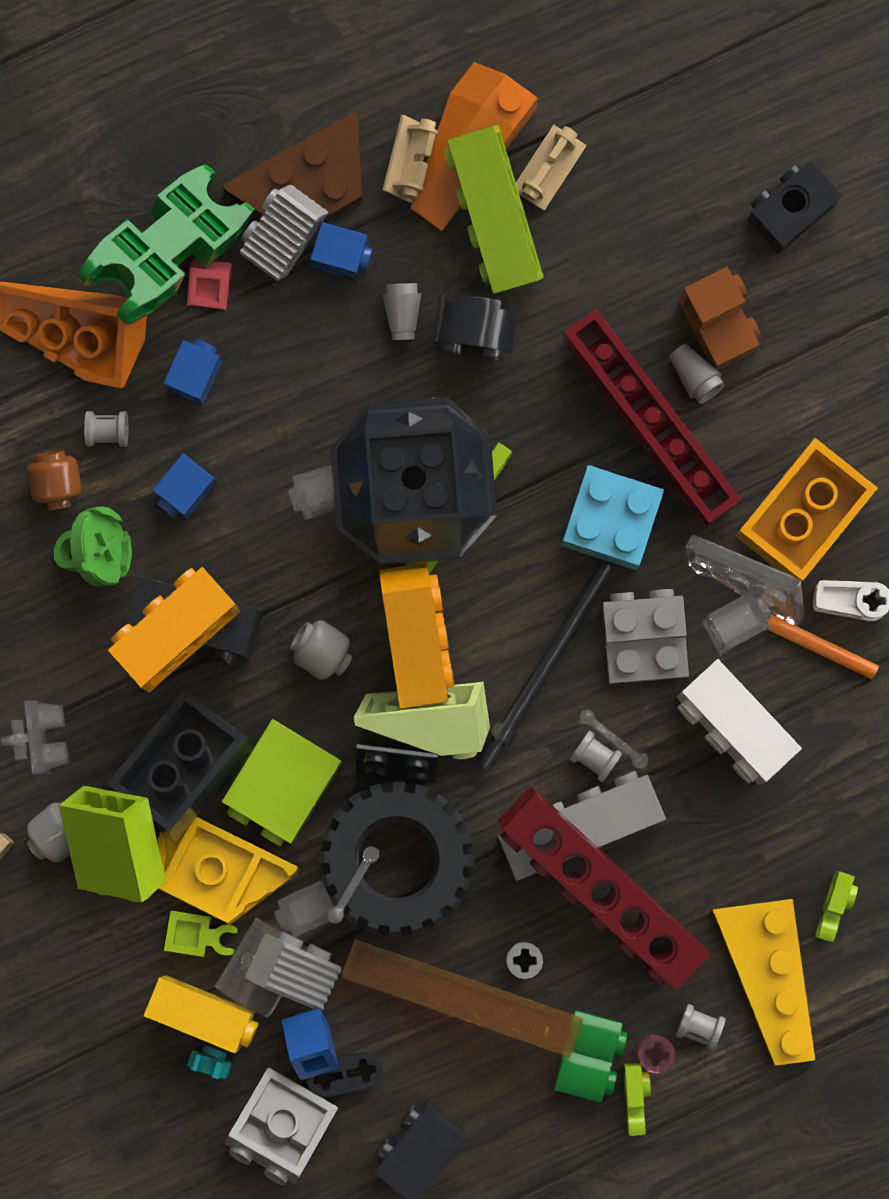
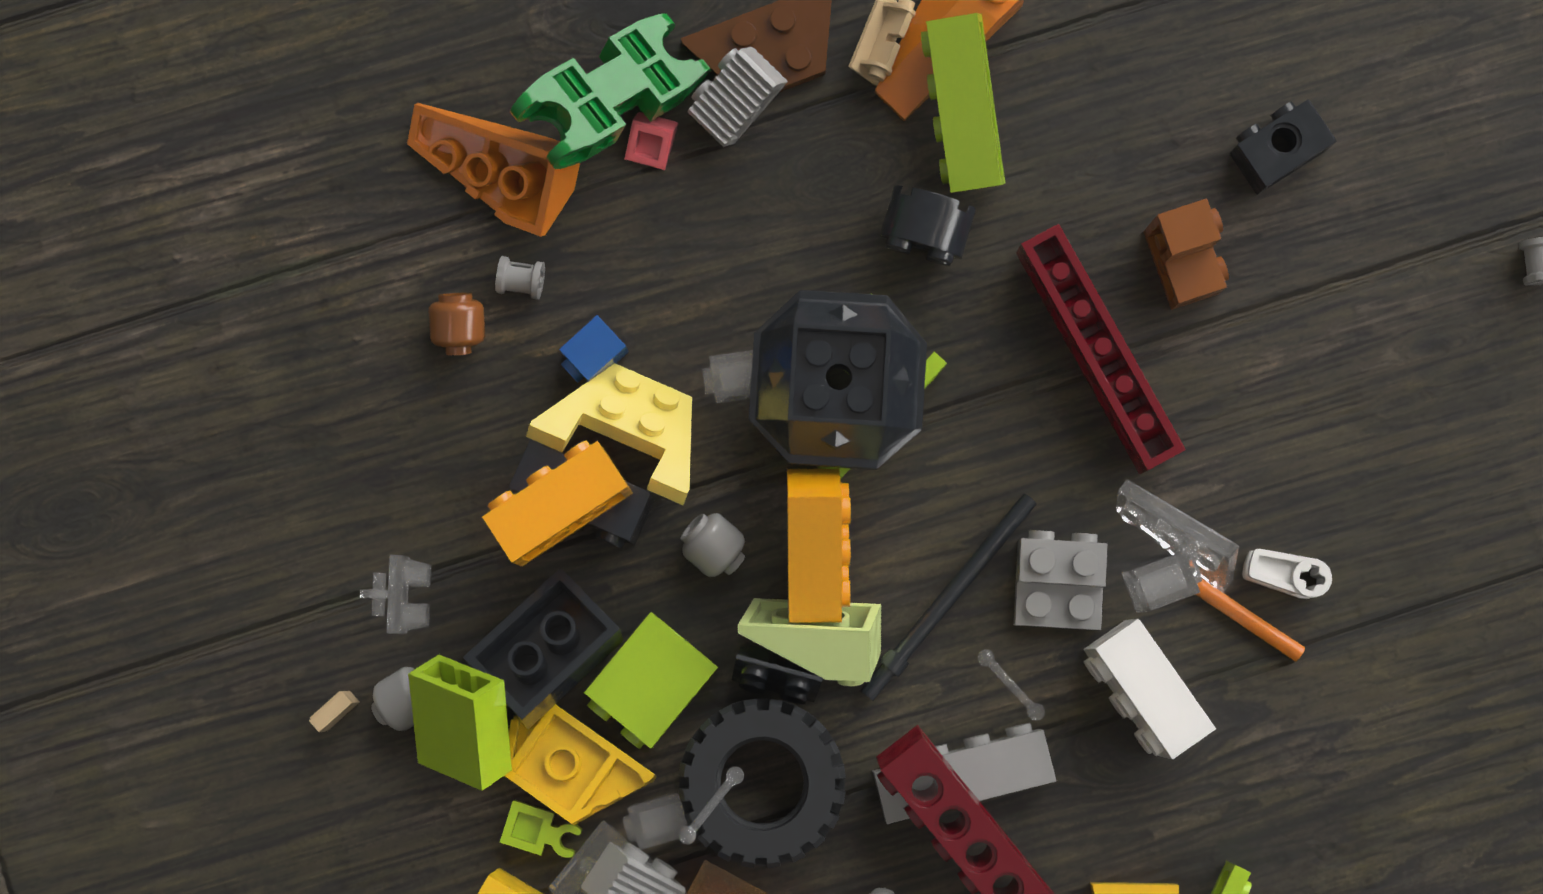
camera: 10 degrees right, 0 degrees up
bright green tile [54,507,132,587] -> none
blue brick [164,339,222,405] -> none
blue brick [310,222,373,280] -> none
light grey cone [382,283,422,340] -> none
tan hinge [516,125,587,211] -> none
medium azure brick [561,465,664,571] -> none
light grey bush [569,730,622,782] -> none
light grey cone [669,344,725,404] -> none
light orange brick [735,438,878,586] -> none
none -> light yellow wing [526,363,692,505]

